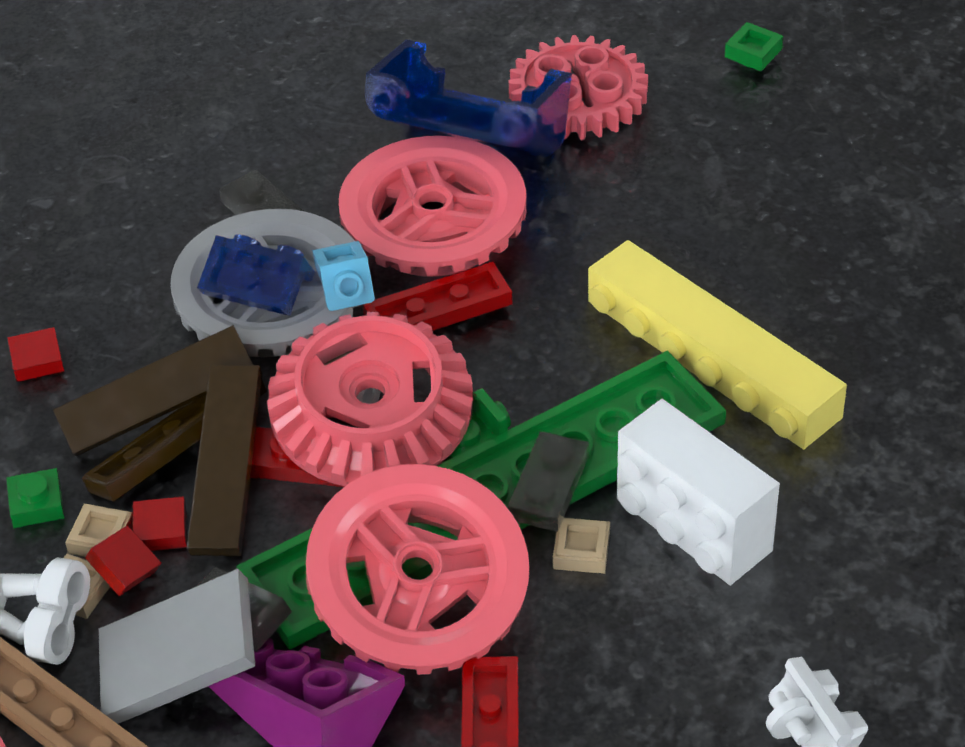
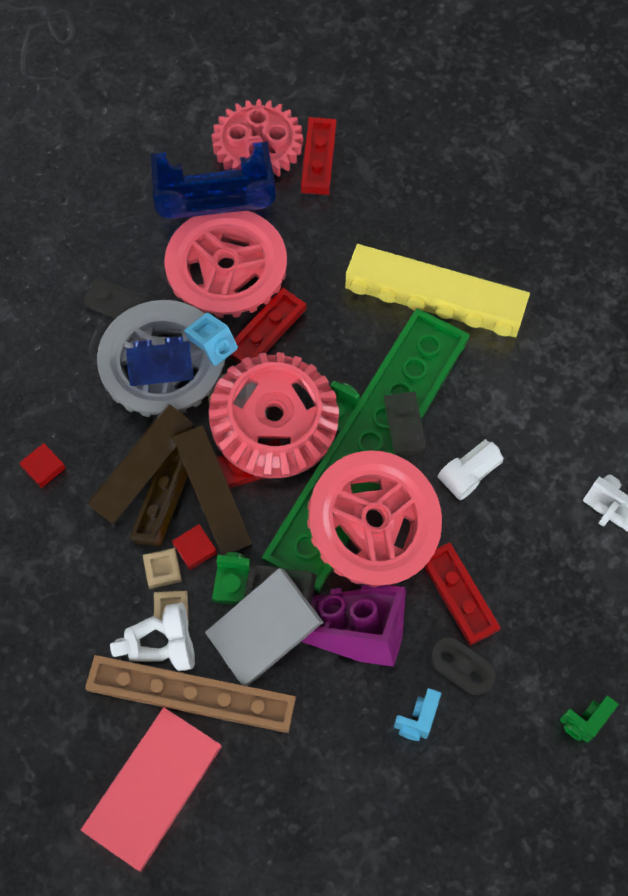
camera: 30 degrees left, 20 degrees up
green plate [6,468,65,528] -> none
red tile [85,525,161,596] -> none
tan tile [553,517,610,574] -> none
white brick [617,399,780,586] -> none
green plate [725,22,783,71] -> none
none -> green bracket [212,552,252,605]
none -> red plate [301,117,336,195]
none -> white piece [438,439,504,500]

